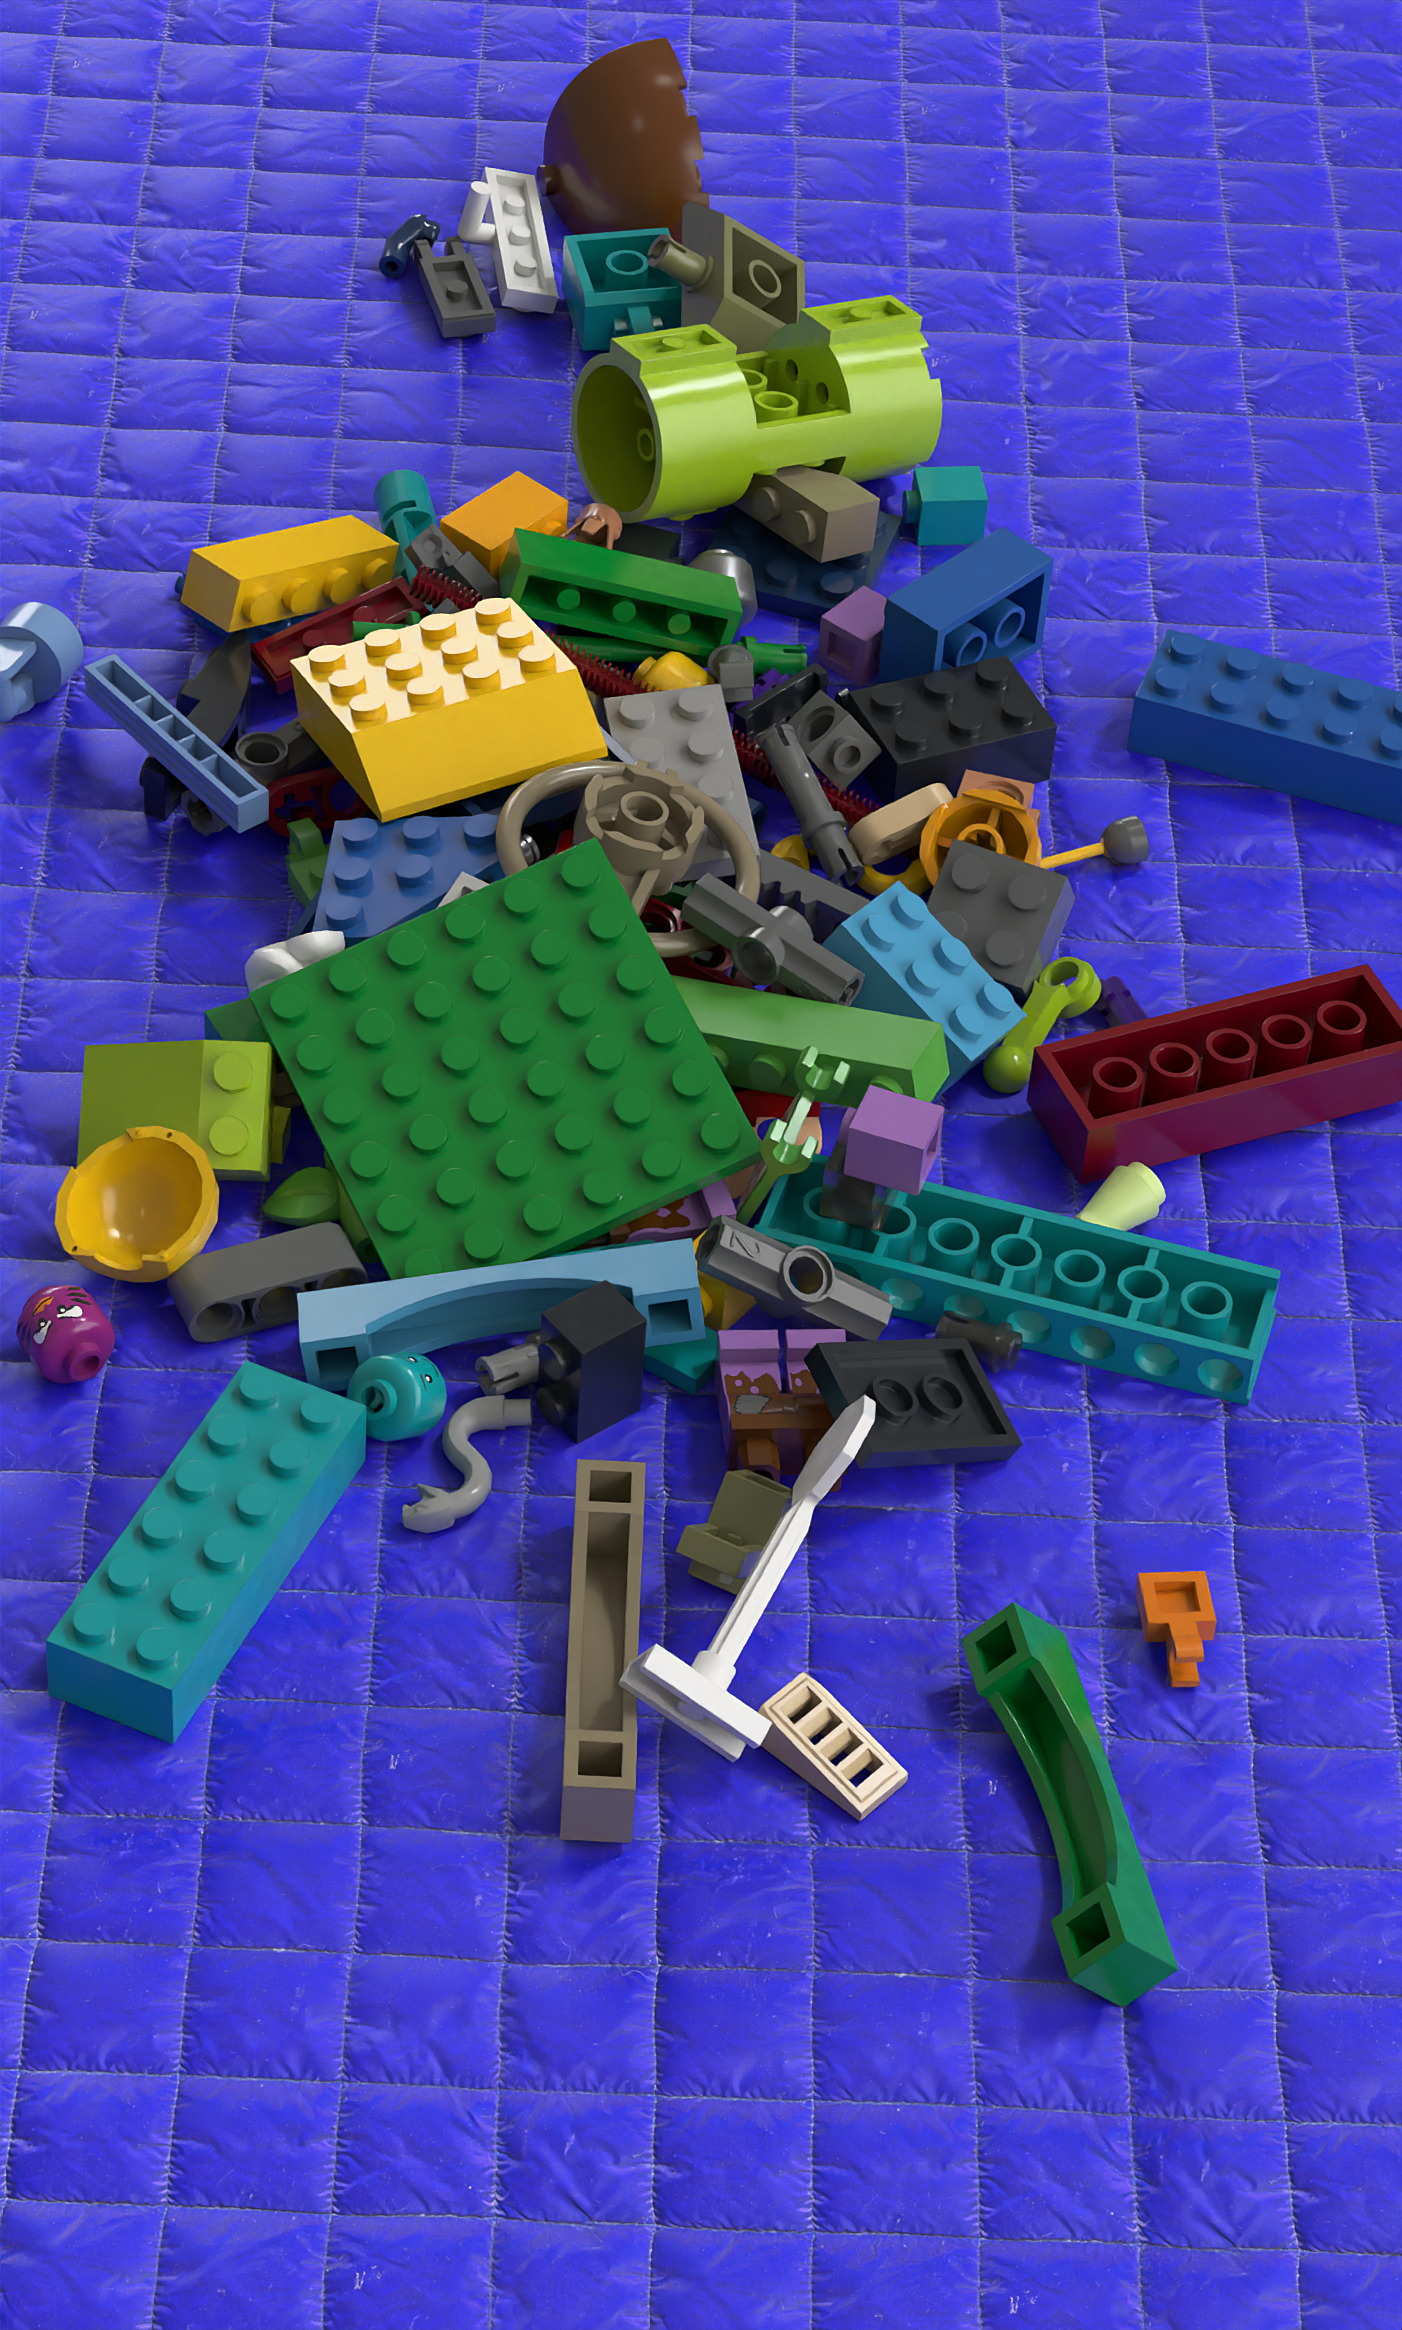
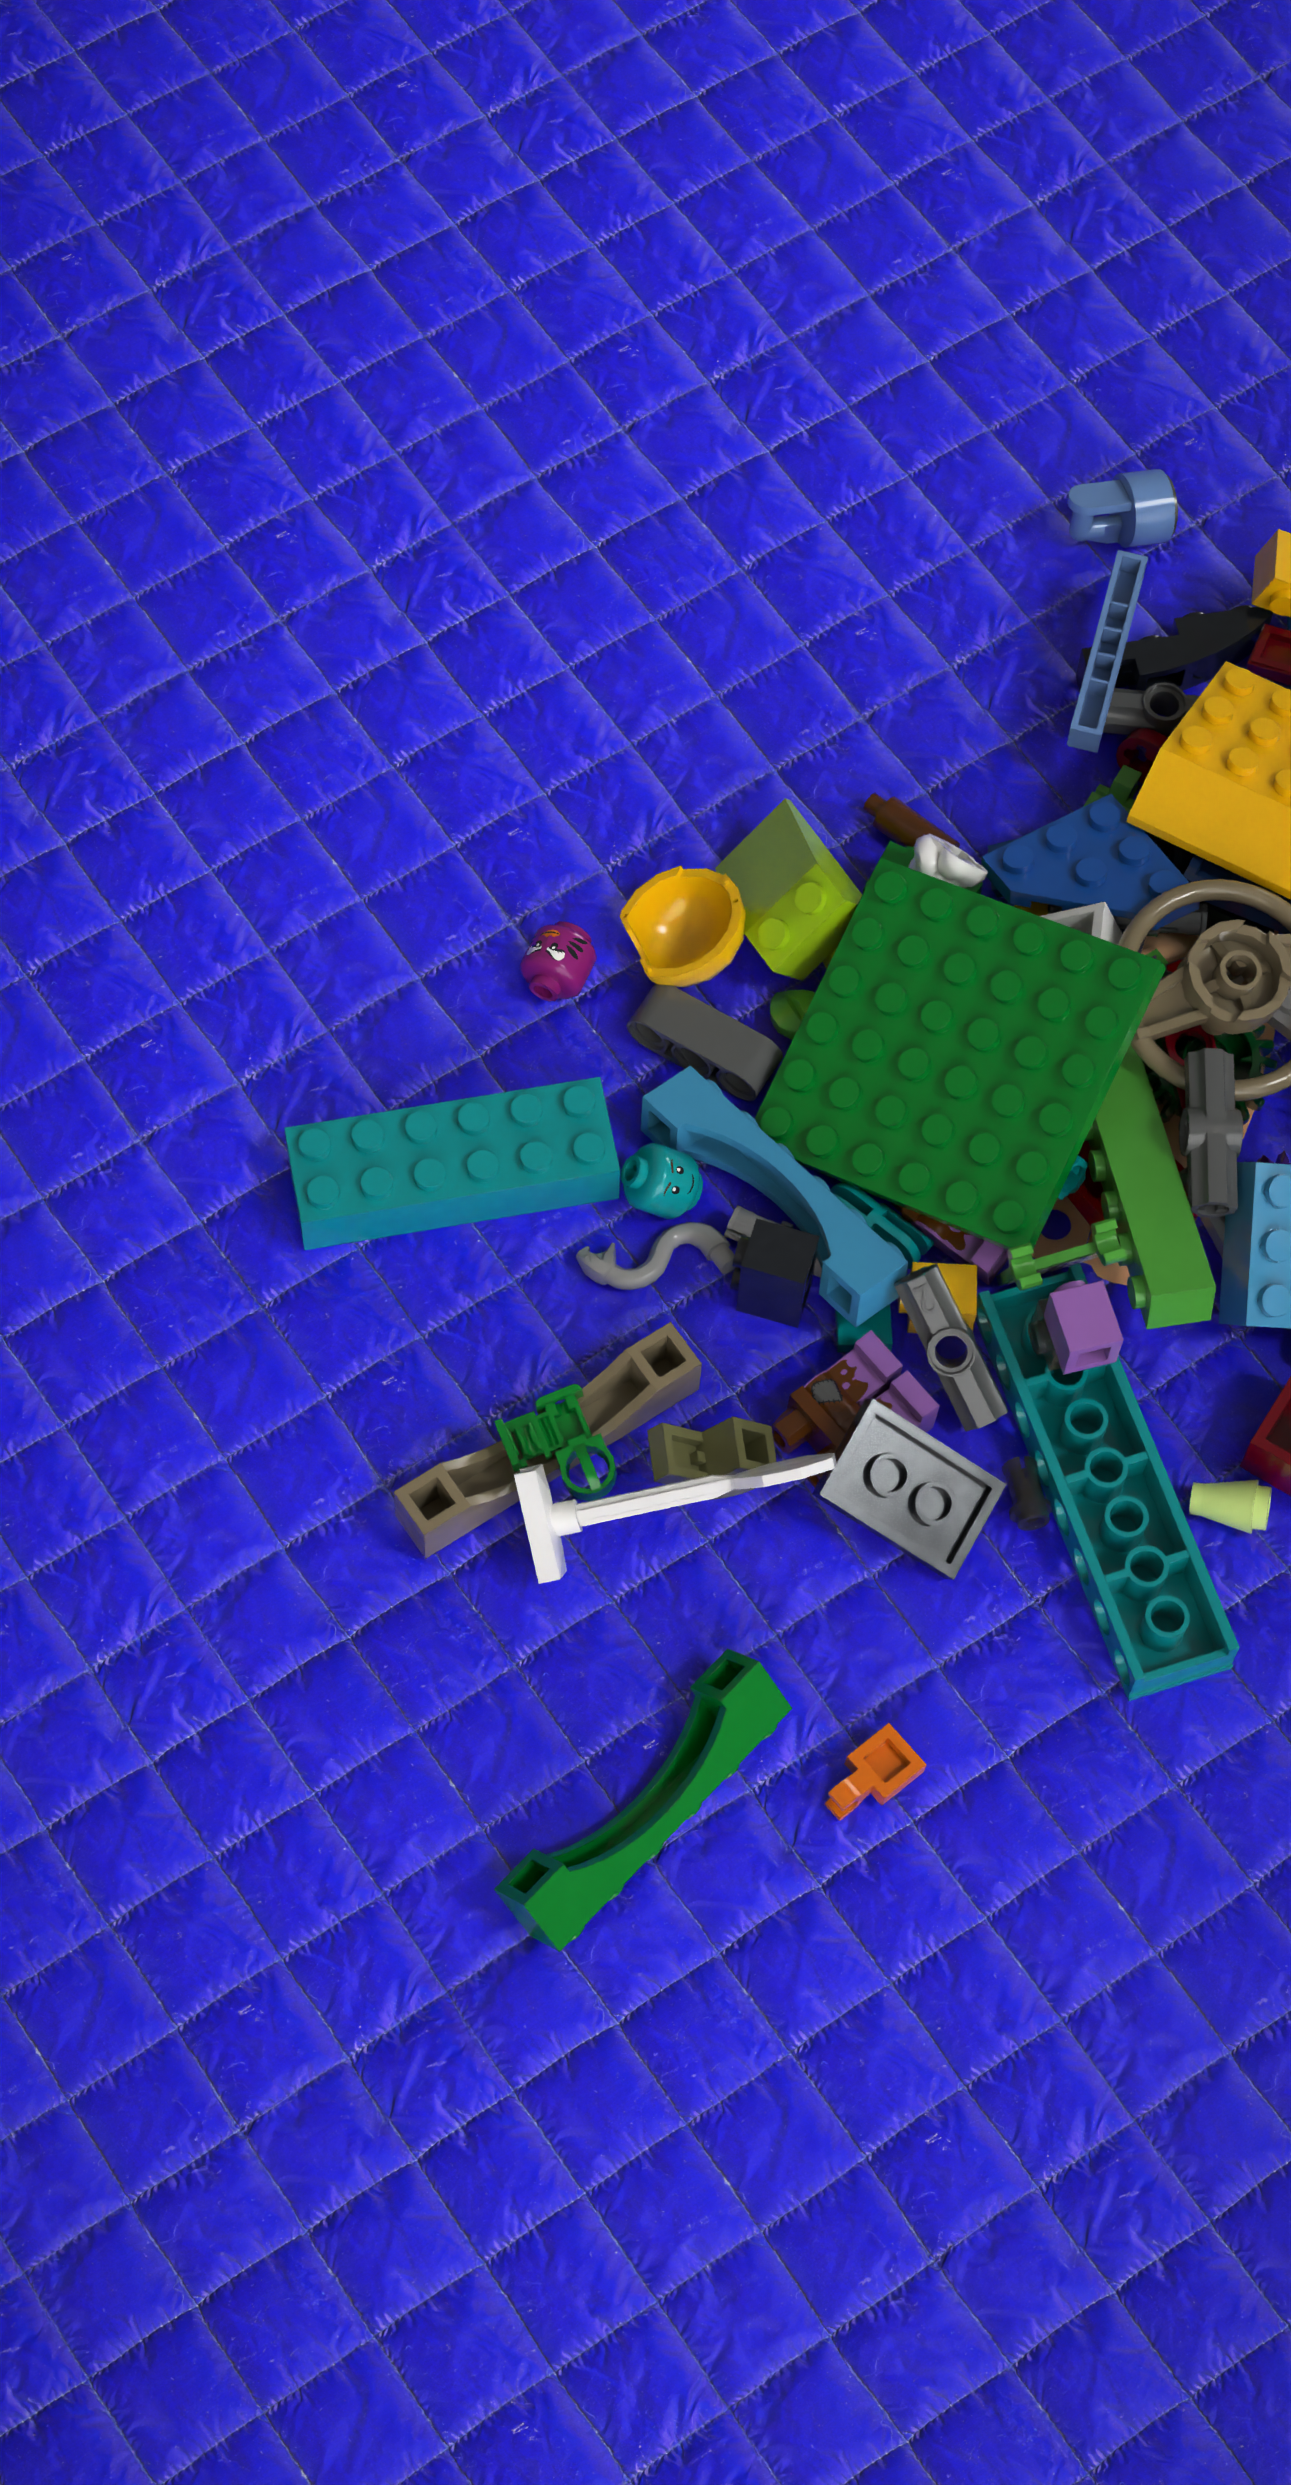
camera: 55 degrees right, 20 degrees up
tan slope [758,1672,908,1821] -> none
none -> green piece [494,1384,617,1501]
none -> reddish brown cylinder [863,793,960,848]

